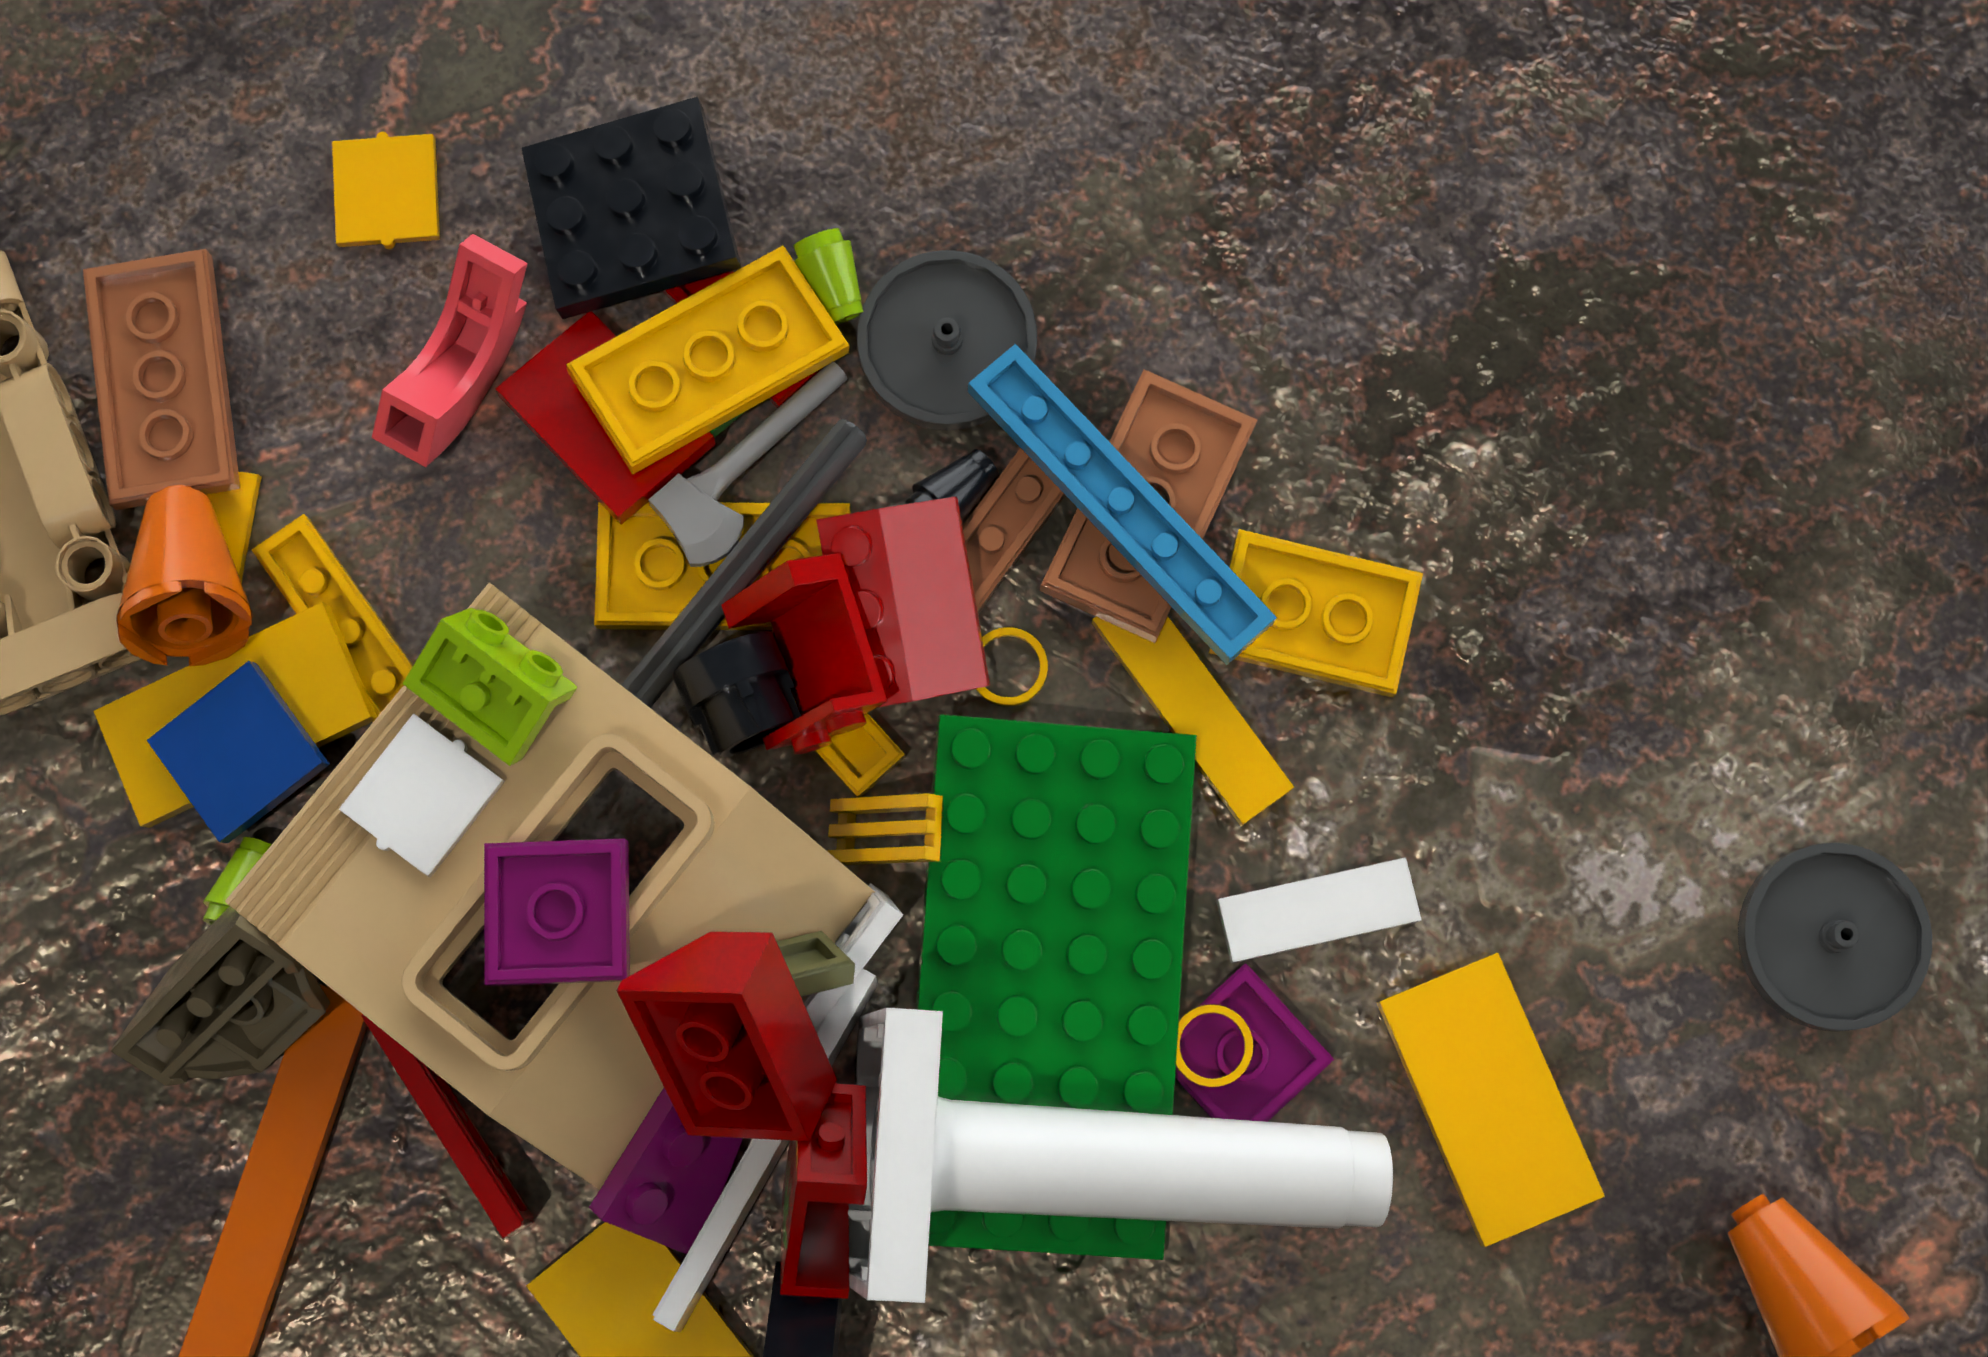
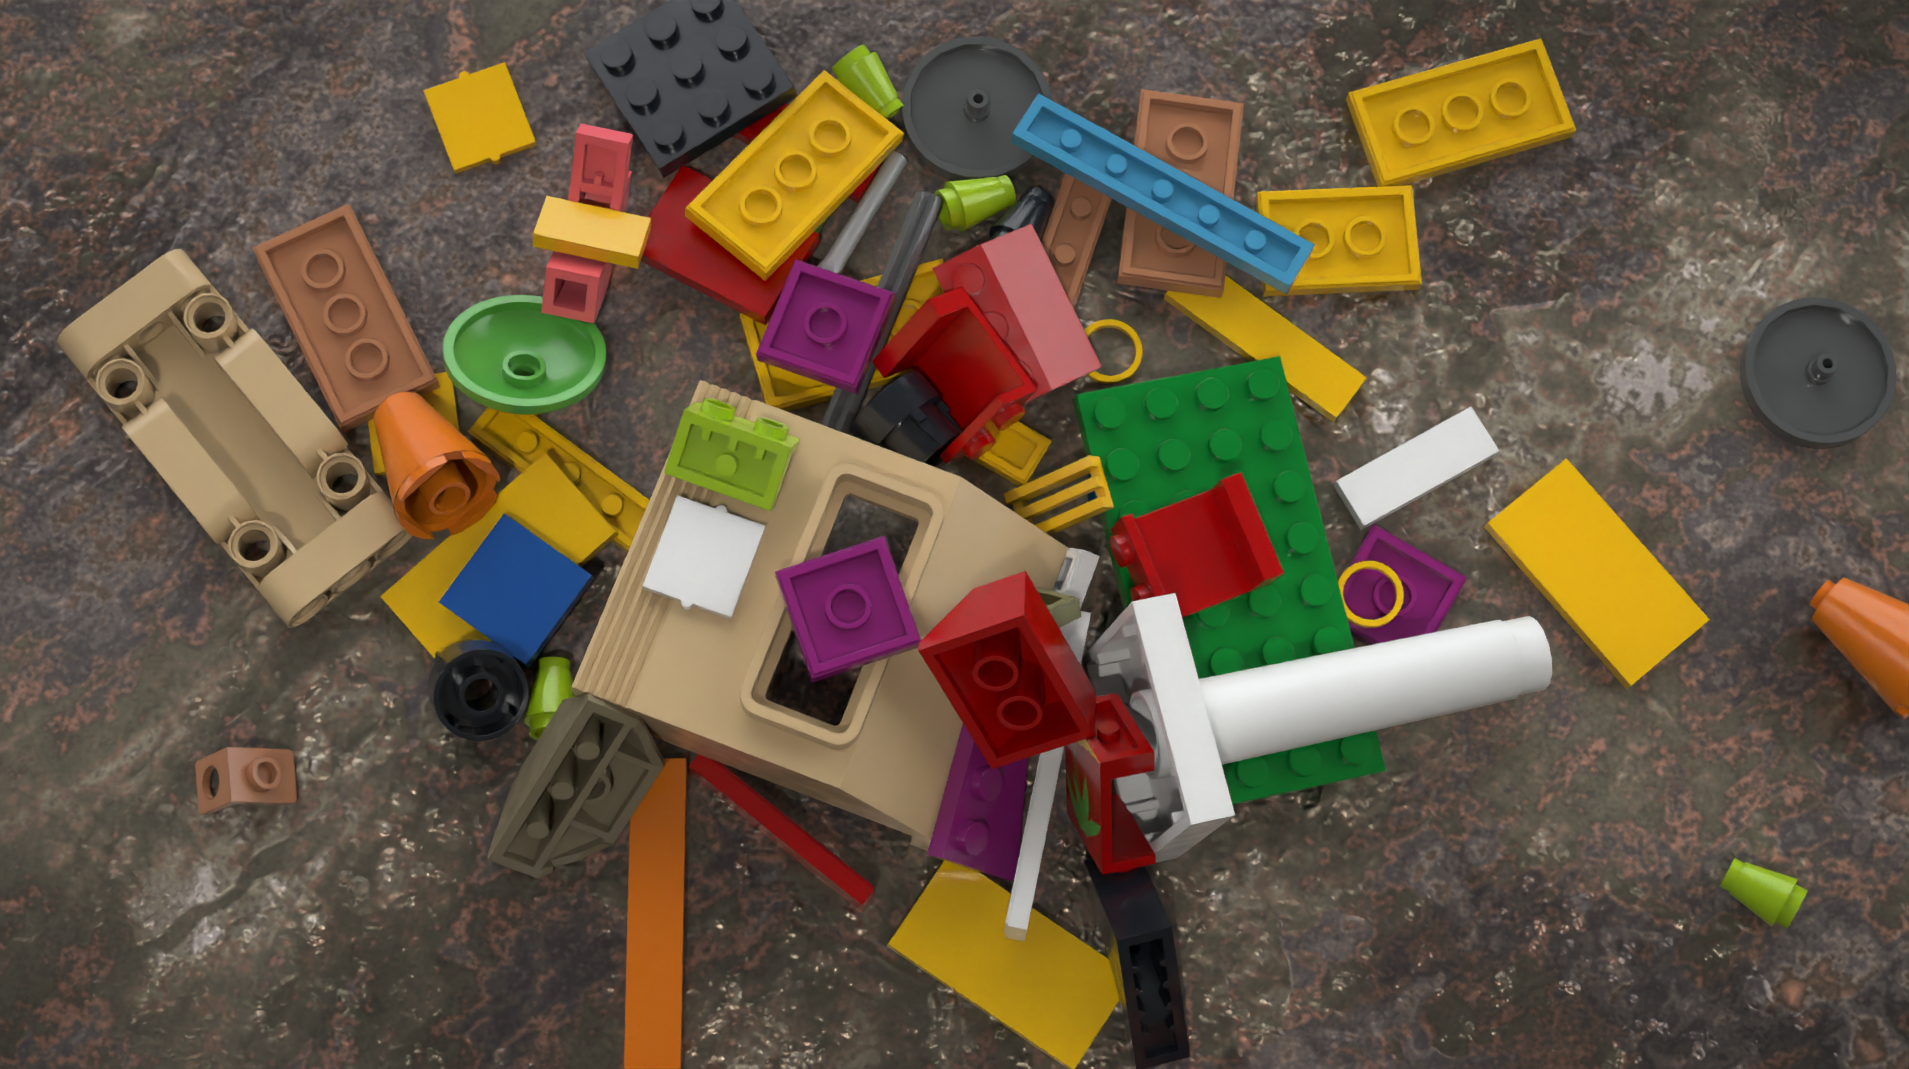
camera: 25 degrees left, 5 degrees down
none -> black piece [428,640,529,741]
none -> bright green dish [443,295,606,415]
none -> yellow tile [533,196,651,269]
none -> magenta tile [756,259,896,395]
none -> lime cone [934,175,1016,232]
none -> red panel [1110,472,1284,618]
none -> yellow tile [1346,38,1576,187]

